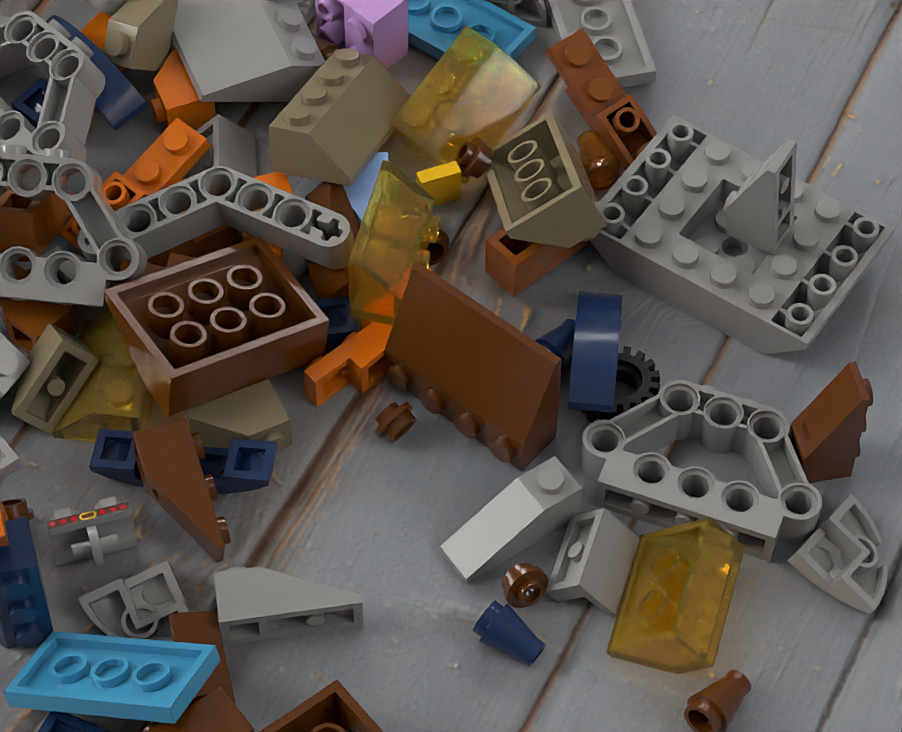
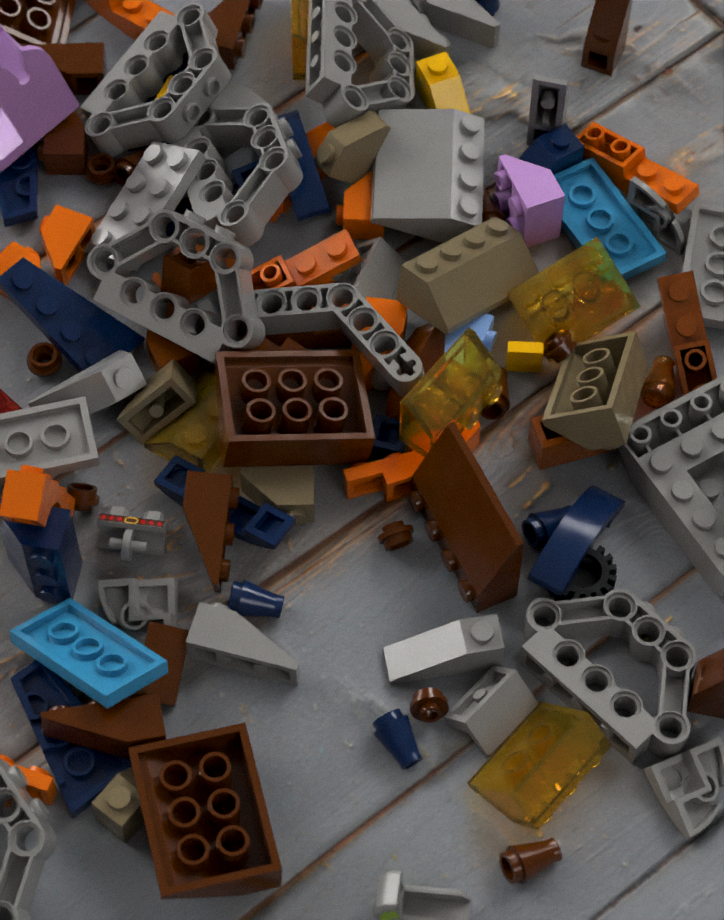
camera: 25 degrees right, 5 degrees up
none -> dark blue cone [228,580,284,618]

